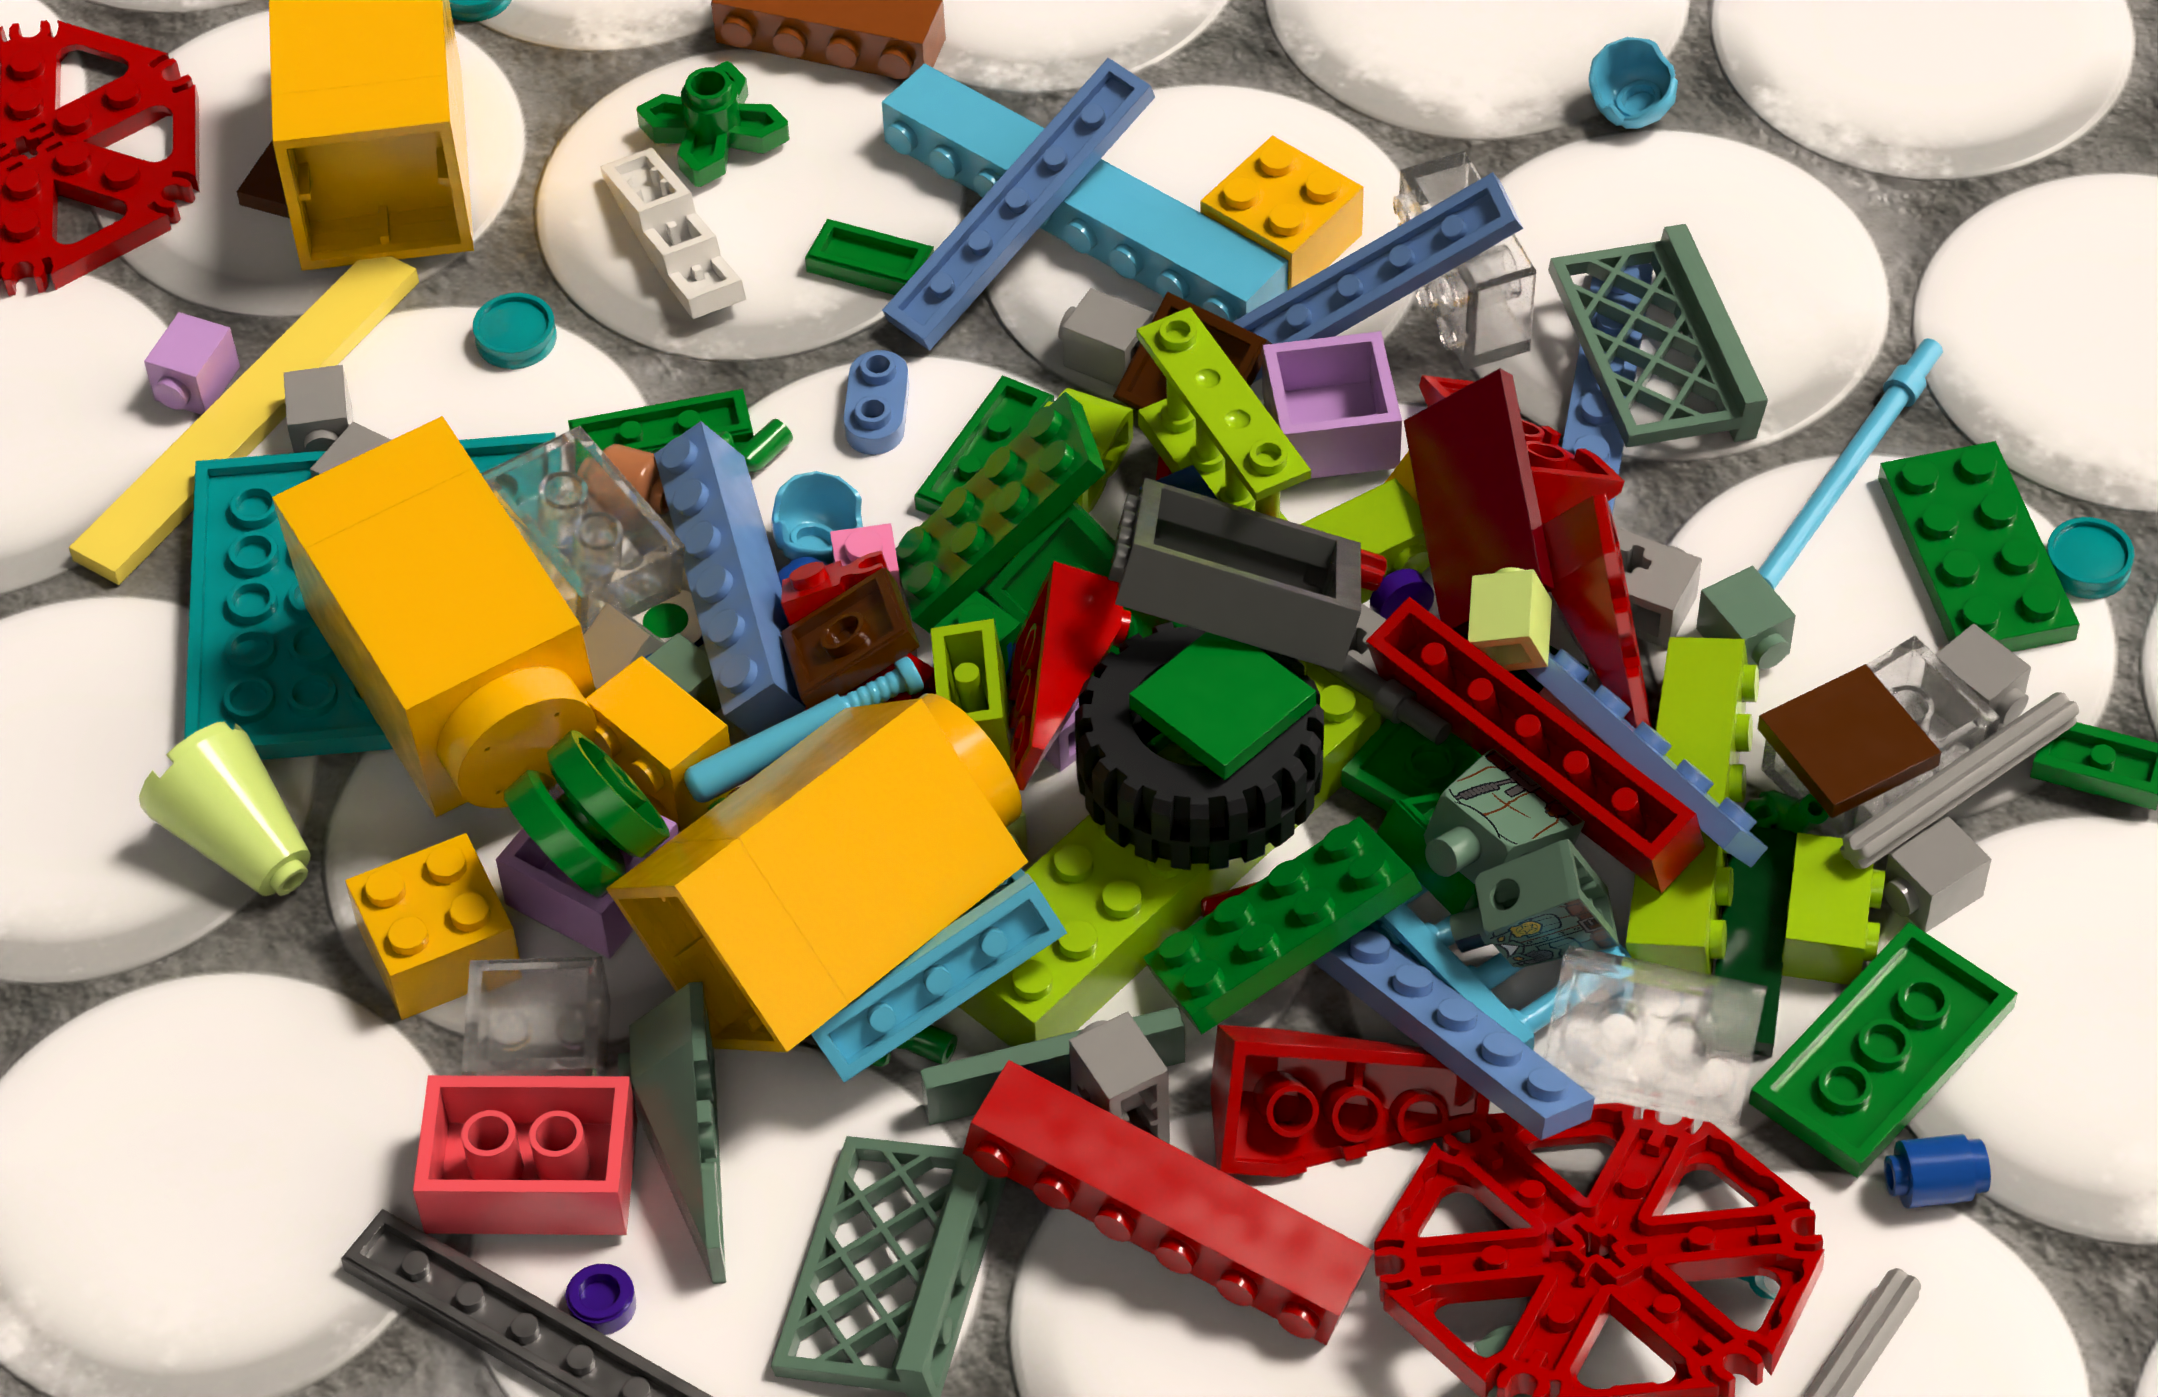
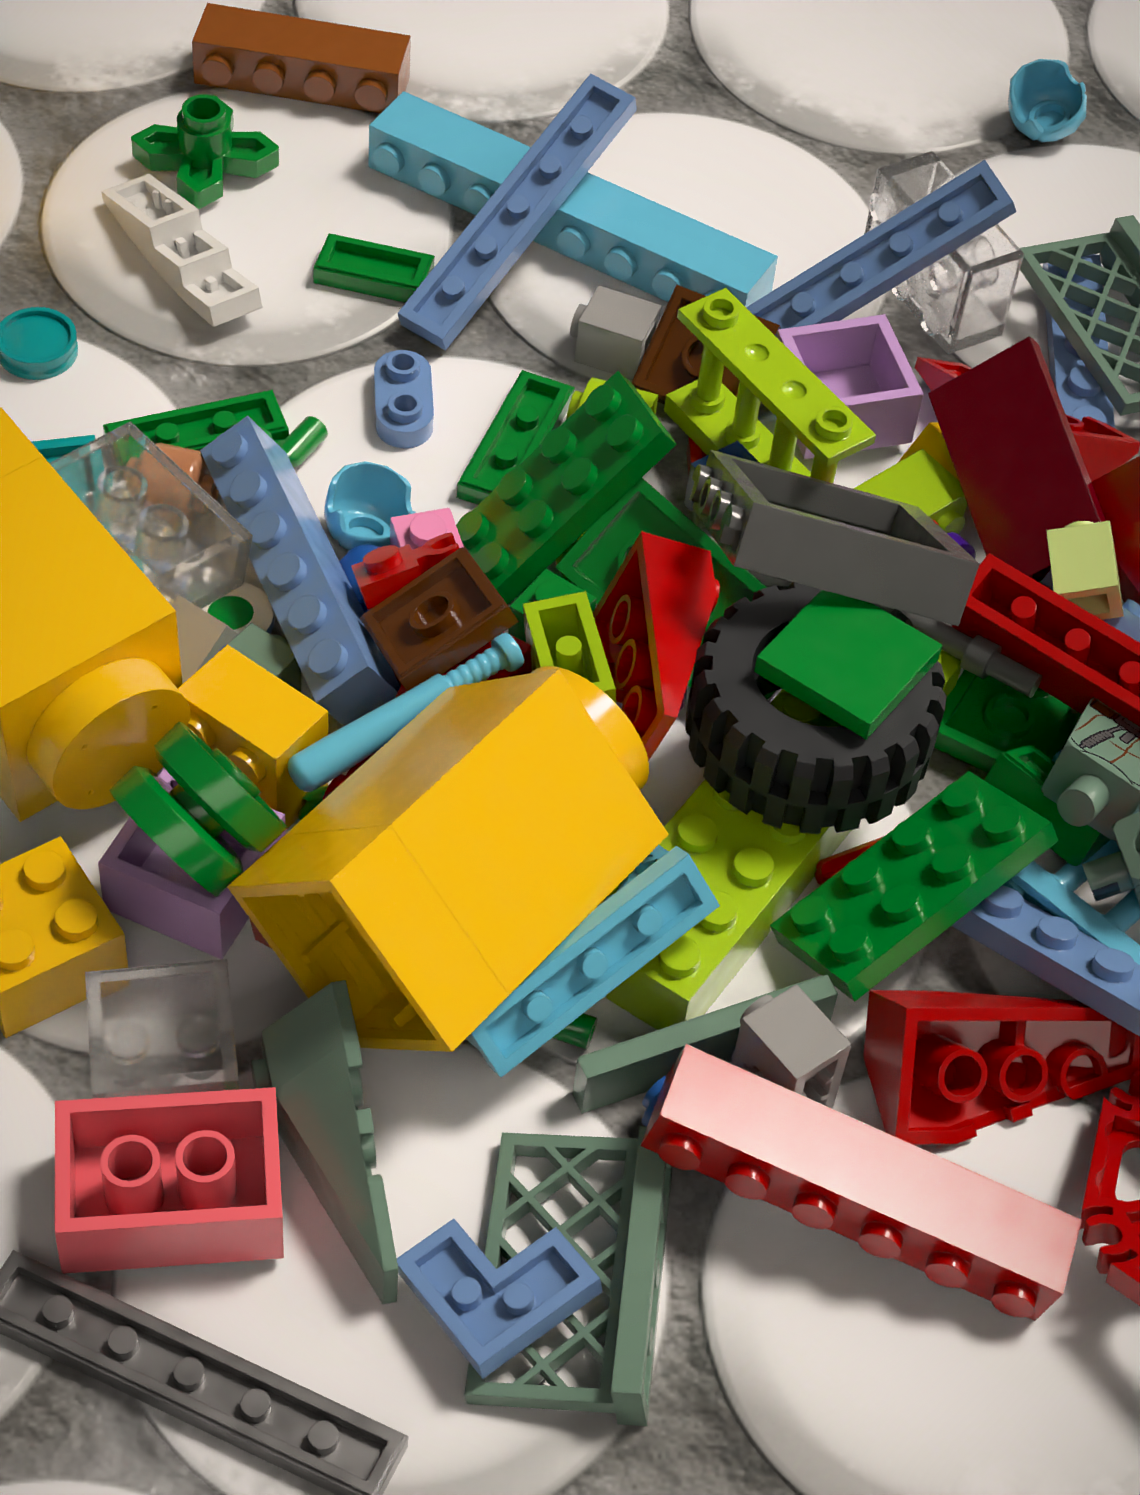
camera: 15 degrees left, 0 degrees up
dark purple tile [566,1264,637,1335] -> none
yellow brick [1200,135,1364,290] -> none
none -> medium blue plate [397,1218,603,1379]

